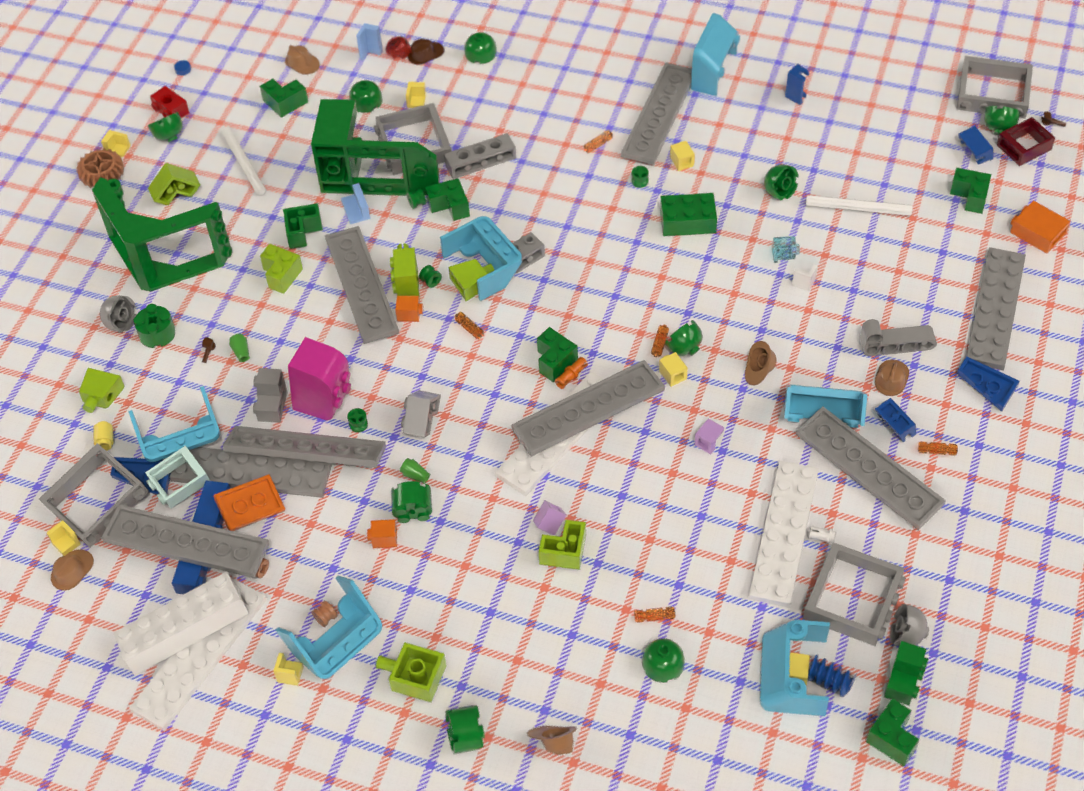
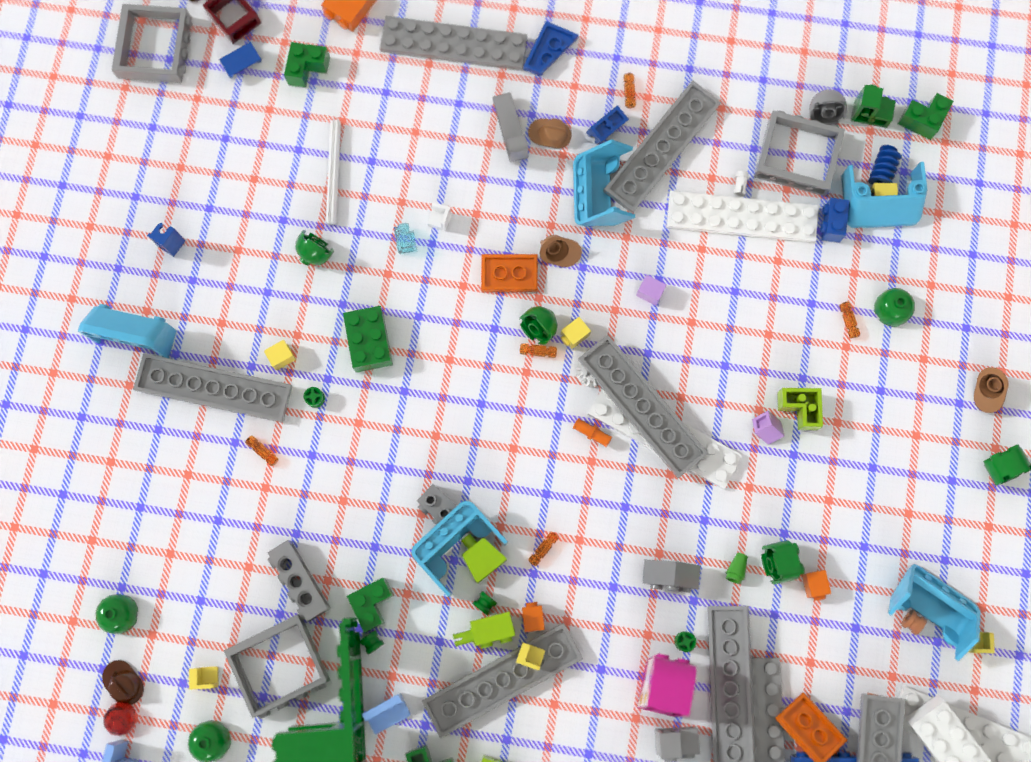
camera: 100 degrees left, 25 degrees up
lime brick [376,642,447,703] -> none
green brick [537,327,578,382] -> none
green cylinder [984,106,1020,135] -> none
none -> orange tile [481,254,538,292]
none -> light yellow panel [516,642,545,671]
none -> blue brick [820,198,849,243]

